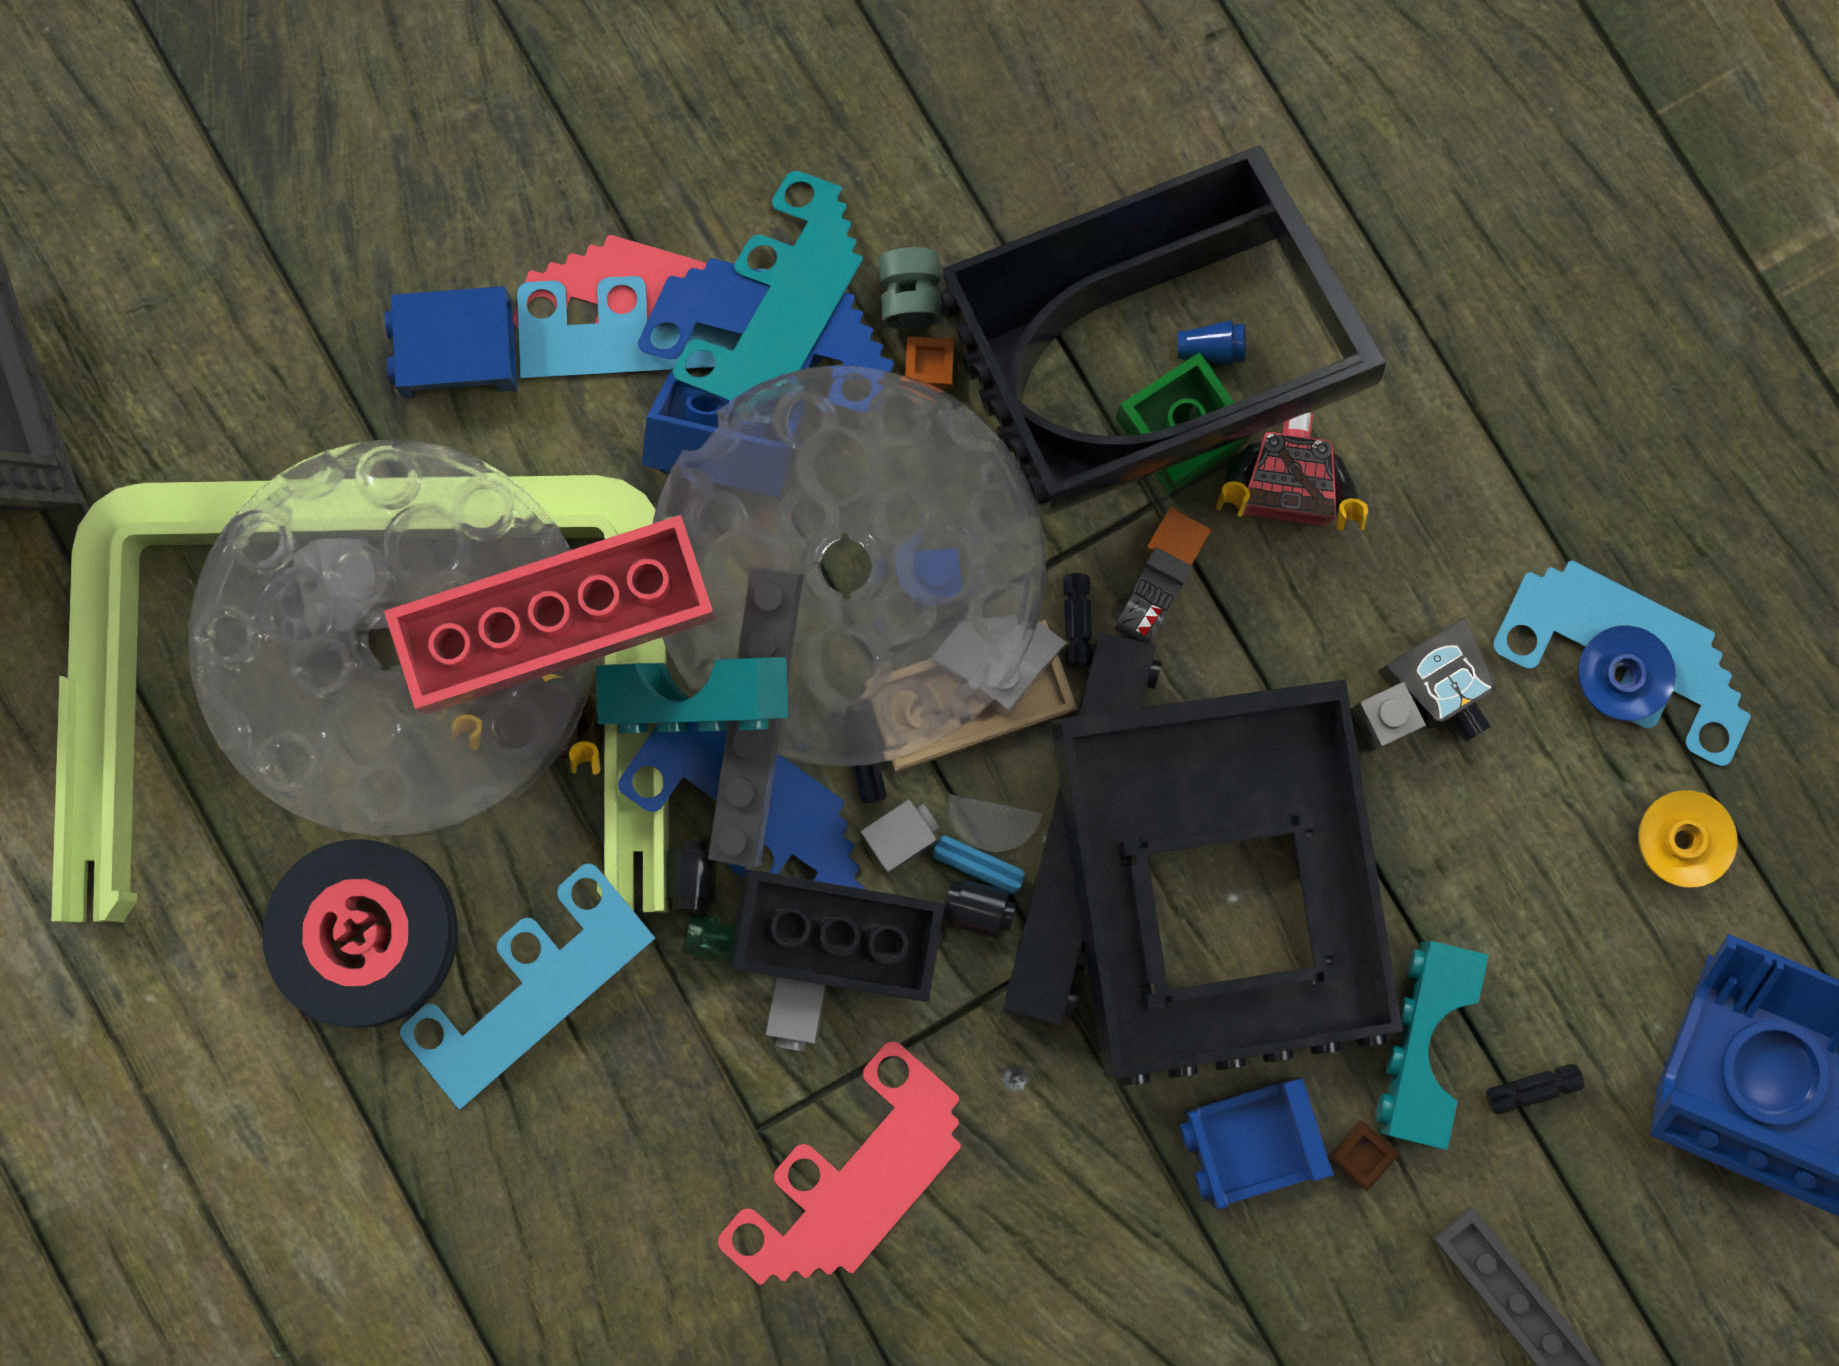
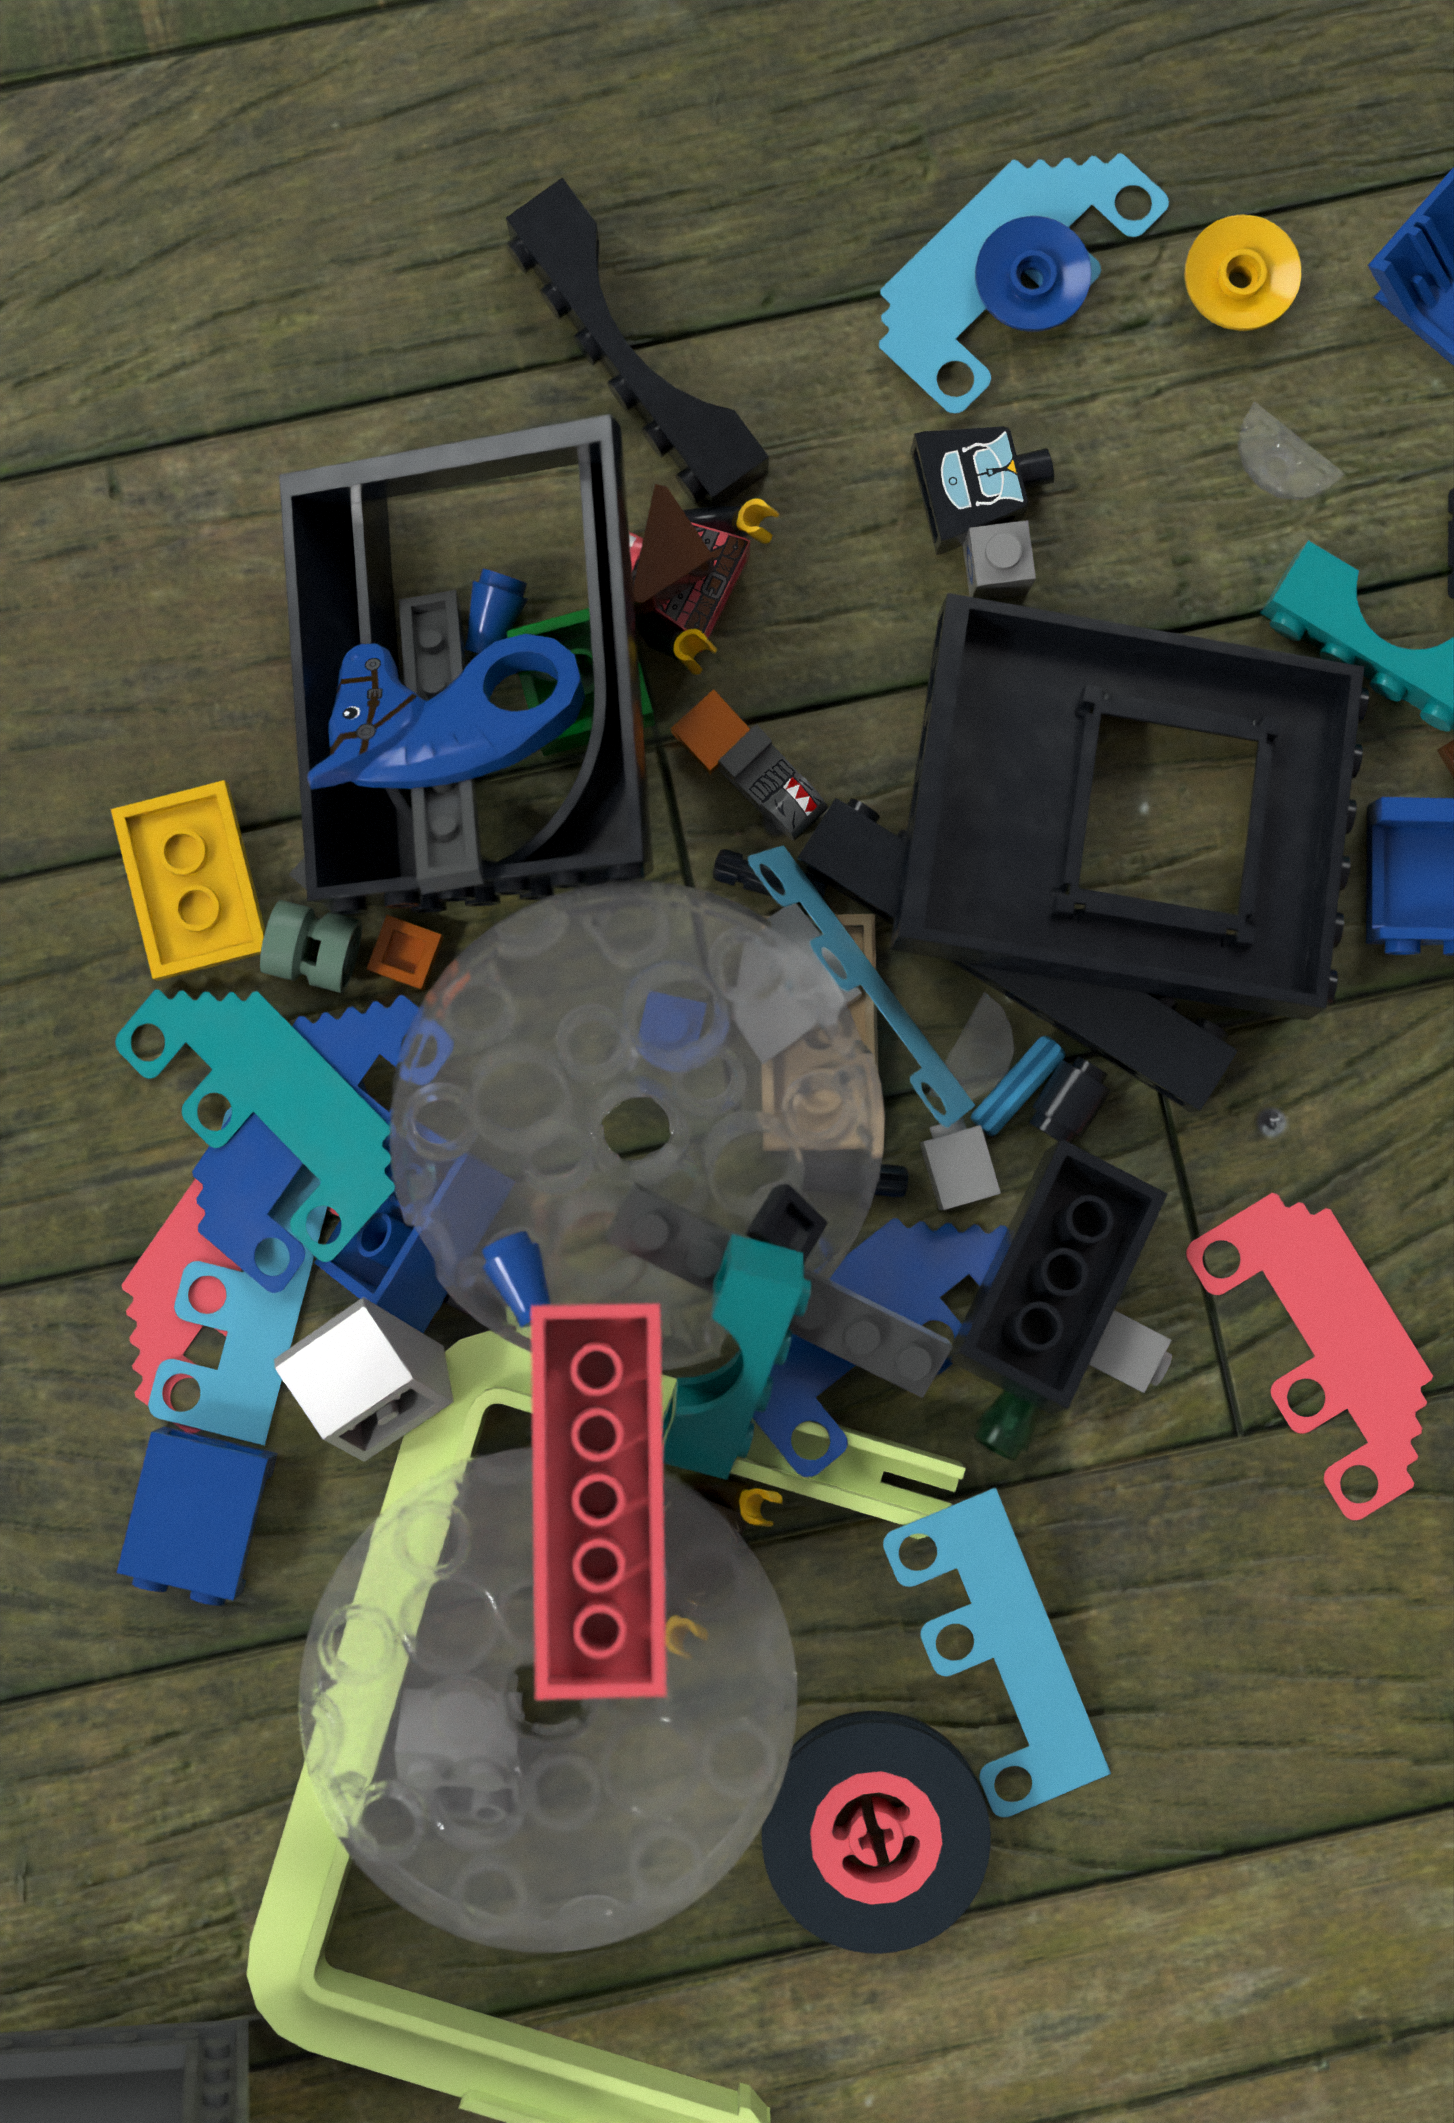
camera: 75 degrees left, 5 degrees up
black brick [667,841,717,911] -> none
none -> yellow plate [111,780,266,981]
none -> slope [274,1297,454,1462]
none -> blue animal [307,634,585,789]
none -> dark grey plate [399,590,484,894]
none -> blue cone [482,1231,552,1328]
none -> black arch [505,177,769,507]
none -> reddish brown slope [633,484,714,616]
none -> black plate [745,1183,829,1265]
none -> medium azure piece [748,845,975,1128]
none -> clear plate [1238,401,1345,500]

